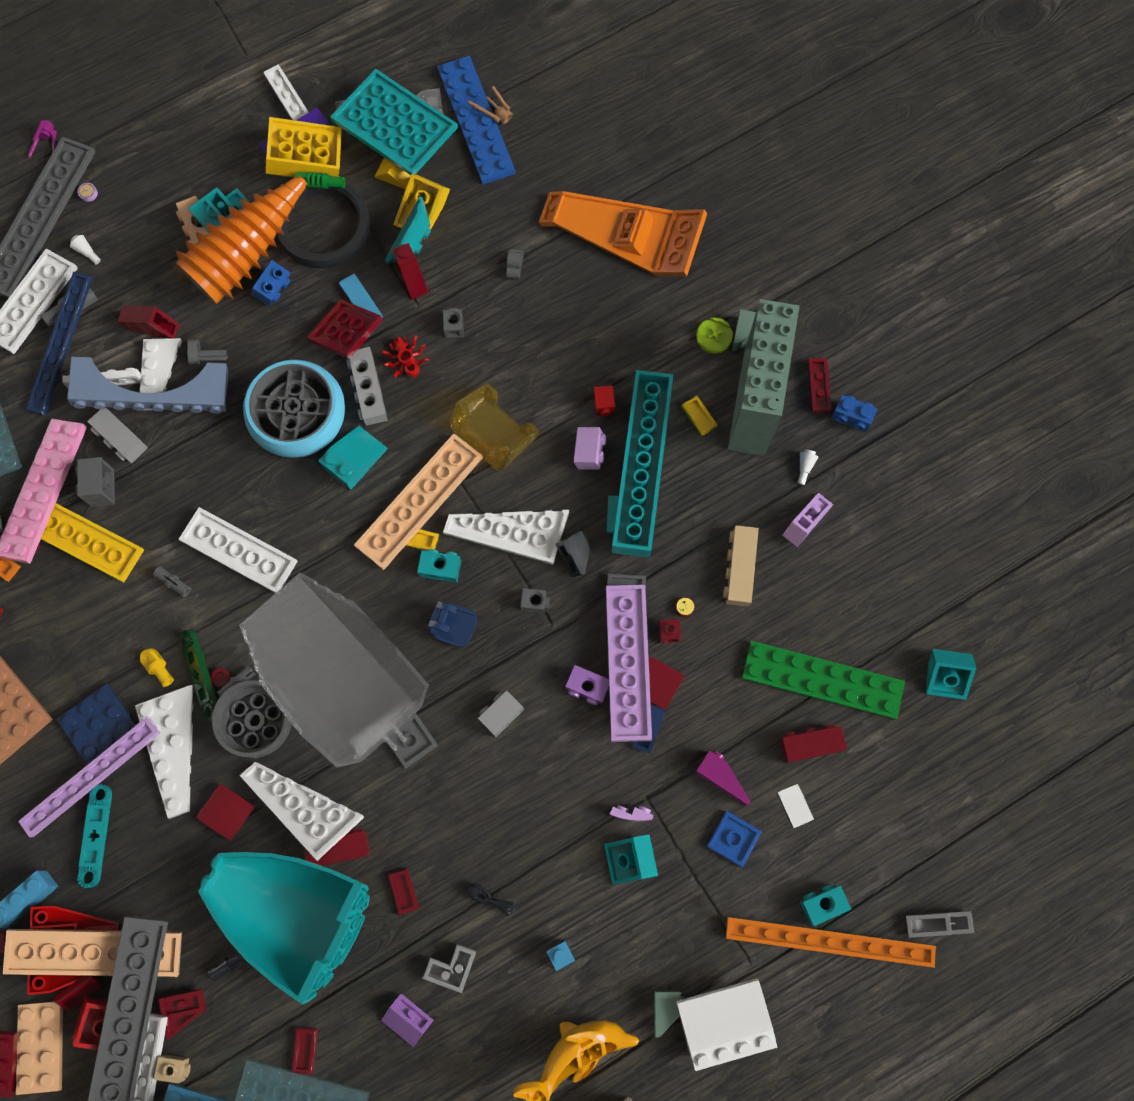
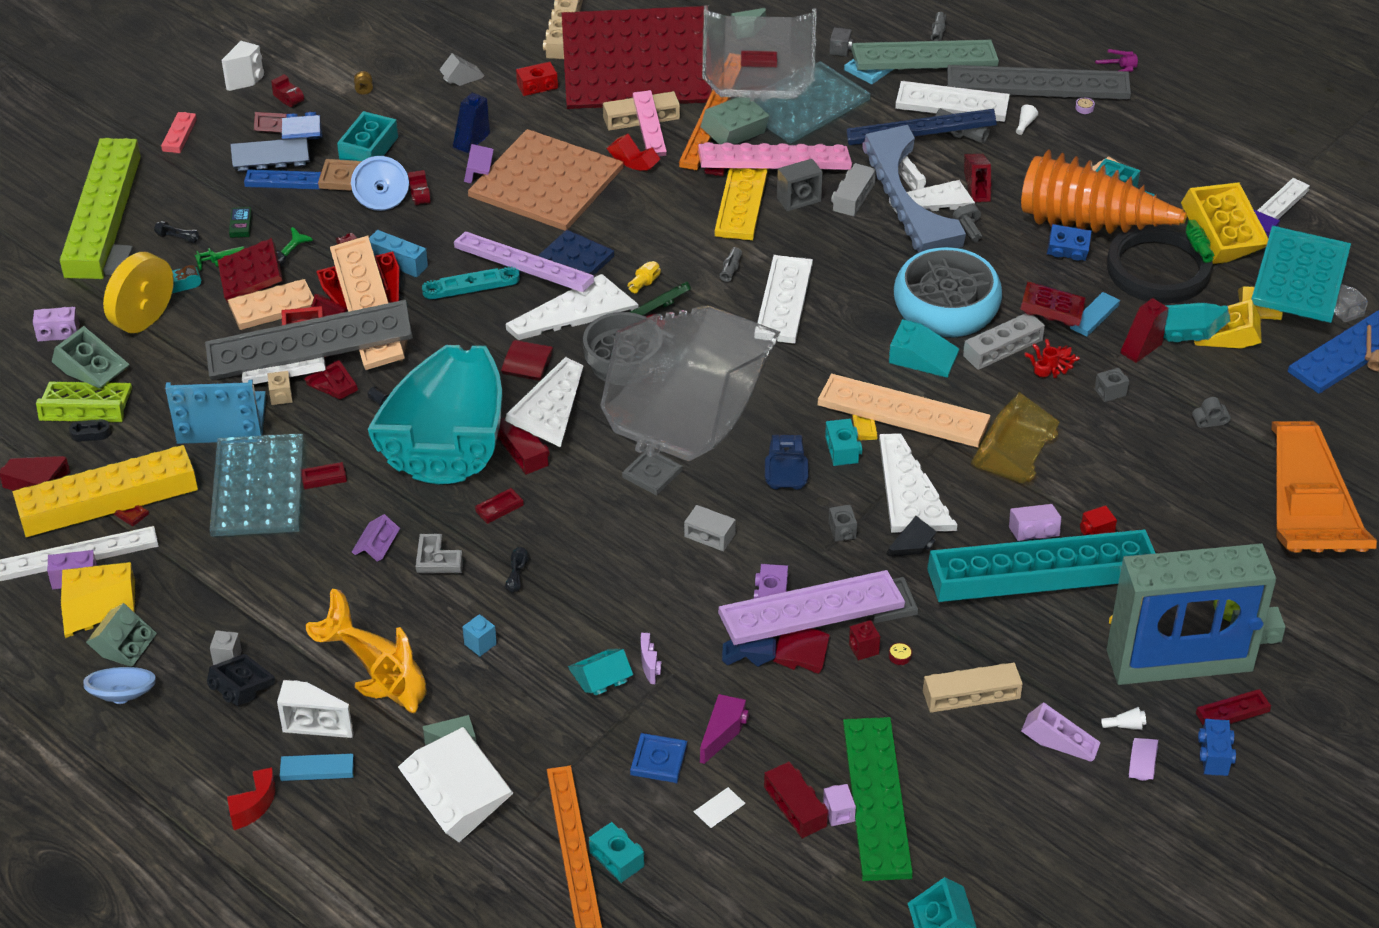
camera: 70 degrees right, 30 degrees down
none -> lavender brick [823,784,856,826]
none -> lavender slope [1129,738,1158,781]

